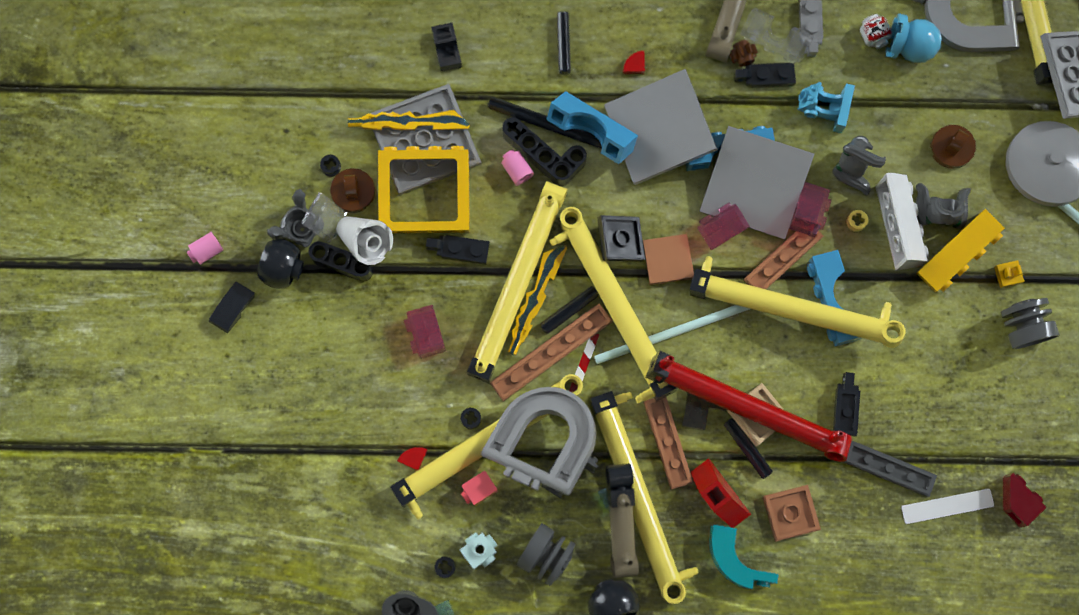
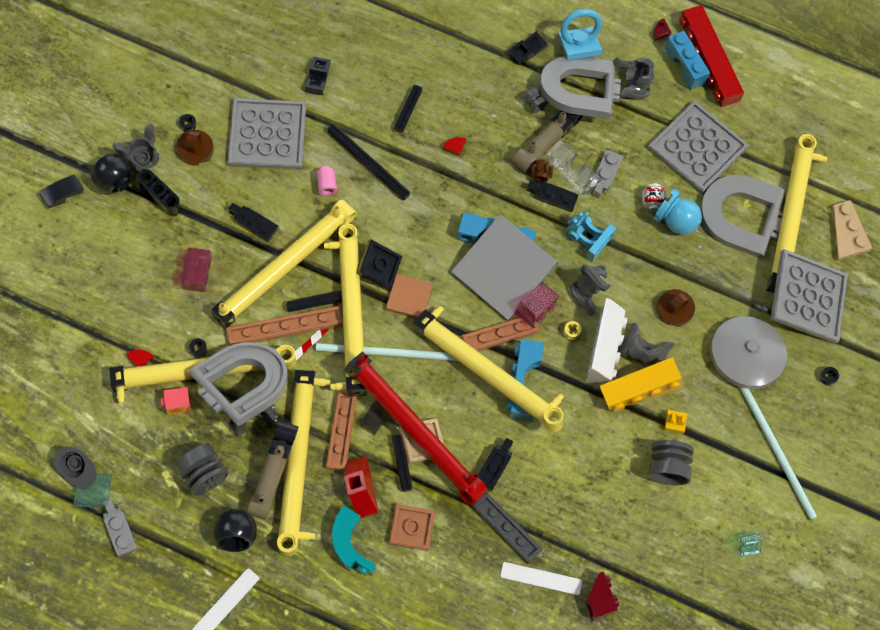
camera: 20 degrees right, 10 degrees down
bright pink brick [187,231,223,265] -> none
clear piece [301,192,347,243] -> none
white cone [336,217,393,265] -> none
yellow sword [348,110,470,130] -> none
yellow piece [378,146,470,234] -> none
black bush [434,556,456,578] -> none
light aqua brick [460,533,498,570] -> none
black beam [502,117,587,186] -> none
yellow sword [508,245,567,355] -> none
dark azure arch [546,91,638,164] -> none
light grey tile [604,69,717,185] -> none
clear pink brick [697,202,750,251] -> none

